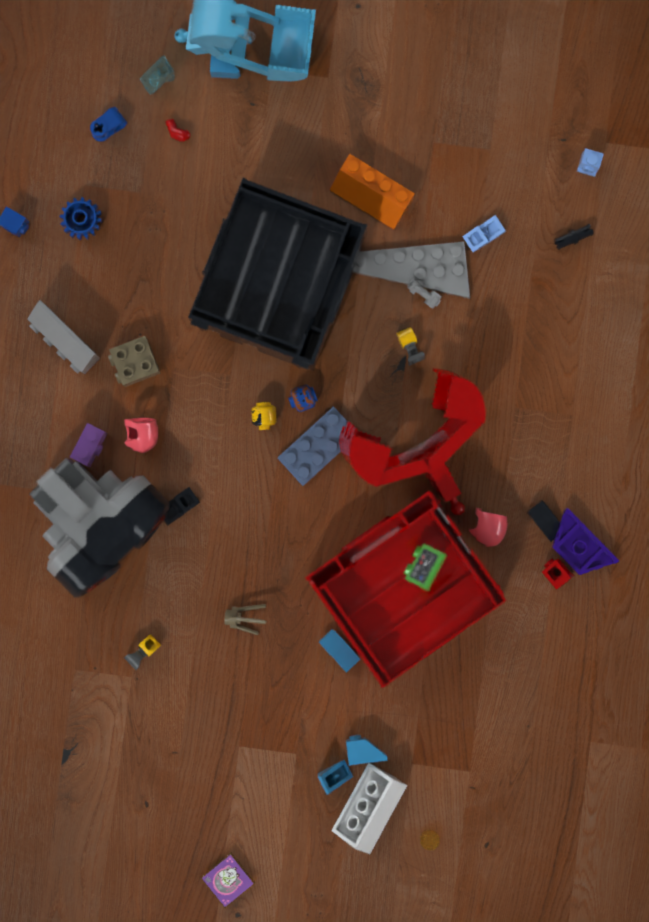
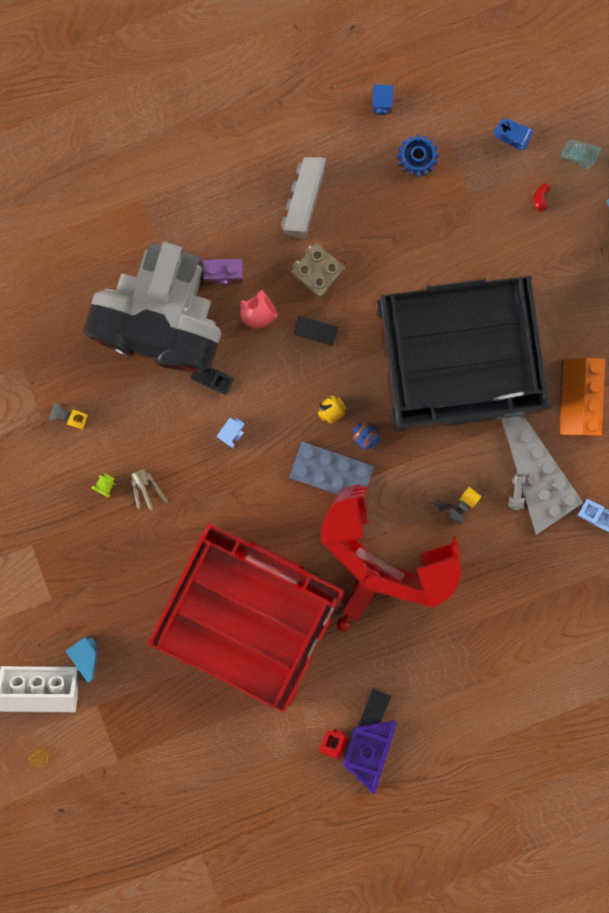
camera: 55 degrees right, 0 degrees up
dark azure slope [318,760,353,794] -> none
dark azure slope [319,629,360,672] -> none
slope [403,544,446,591] -> none
coral piece [469,508,508,547] -> none
none -> lime brick [92,473,116,497]
none -> light blue brick [217,418,245,448]
none -> black slope [294,316,338,346]

